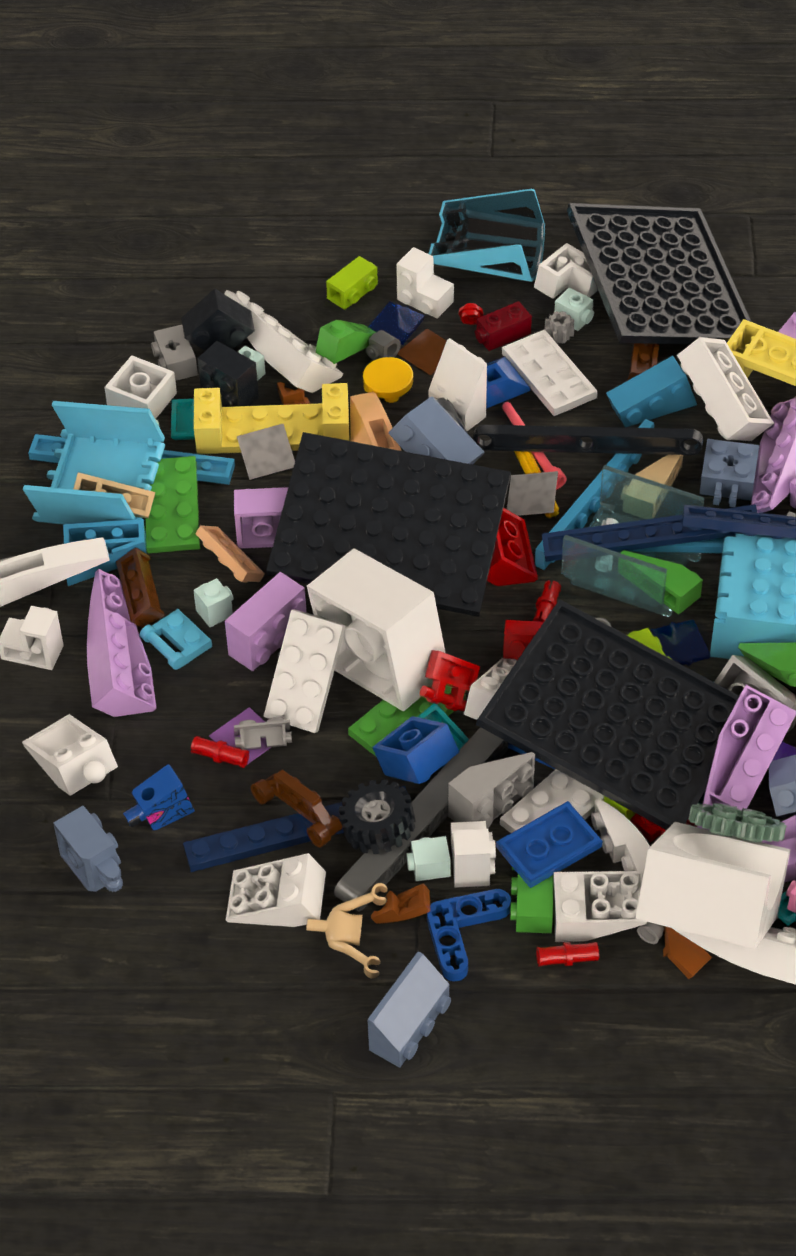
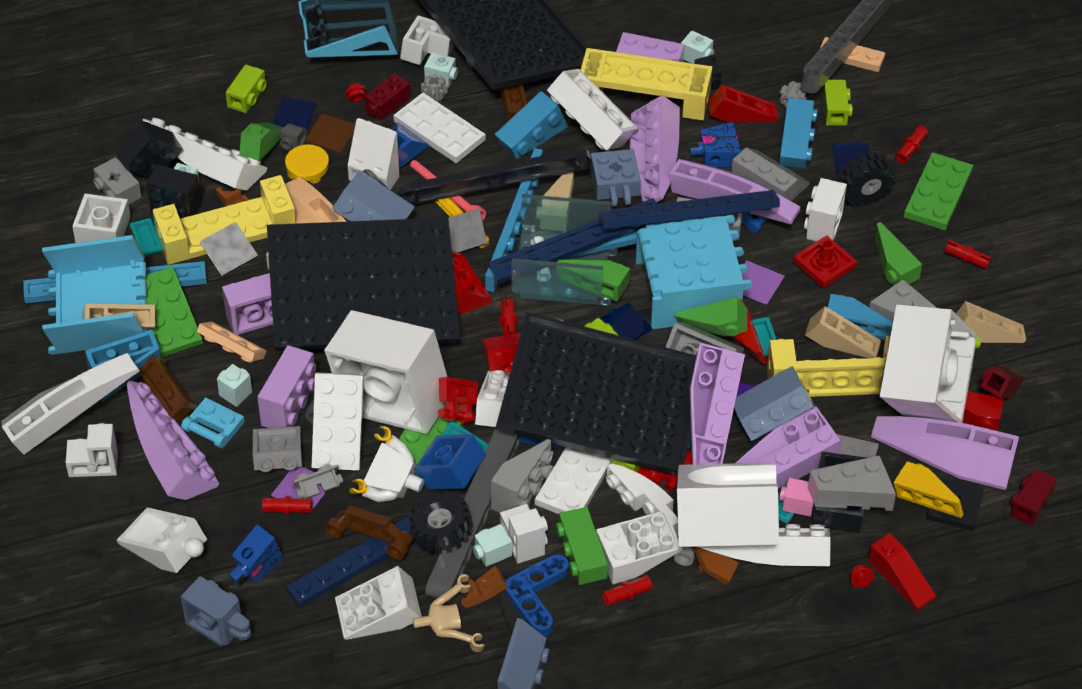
camera: 20 degrees left, 0 degrees up
white brick [397,247,454,319] -> none
blue tile [496,801,603,888] -> none
sand green gear [688,803,787,842] -> none
none -> light grey plate [253,426,302,472]
none -> white torso [350,426,424,503]

